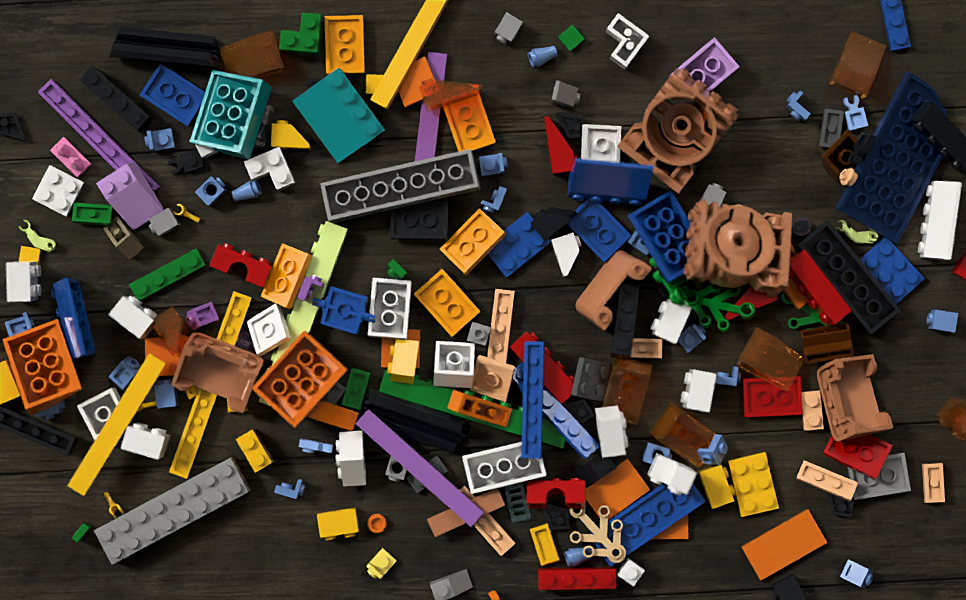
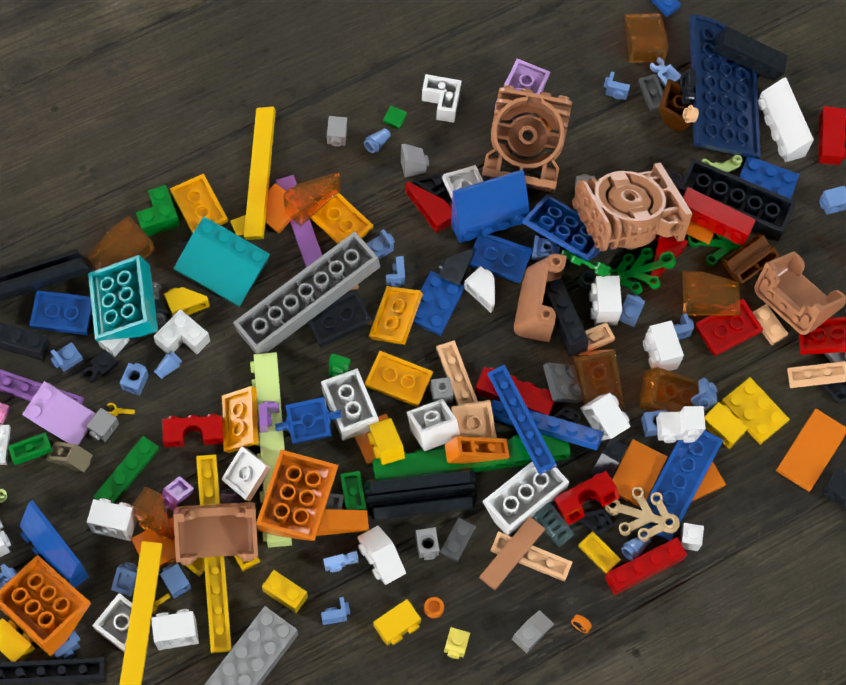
camera: 30 degrees left, 20 degrees down
medium lavender tile [356,409,484,527] -> none

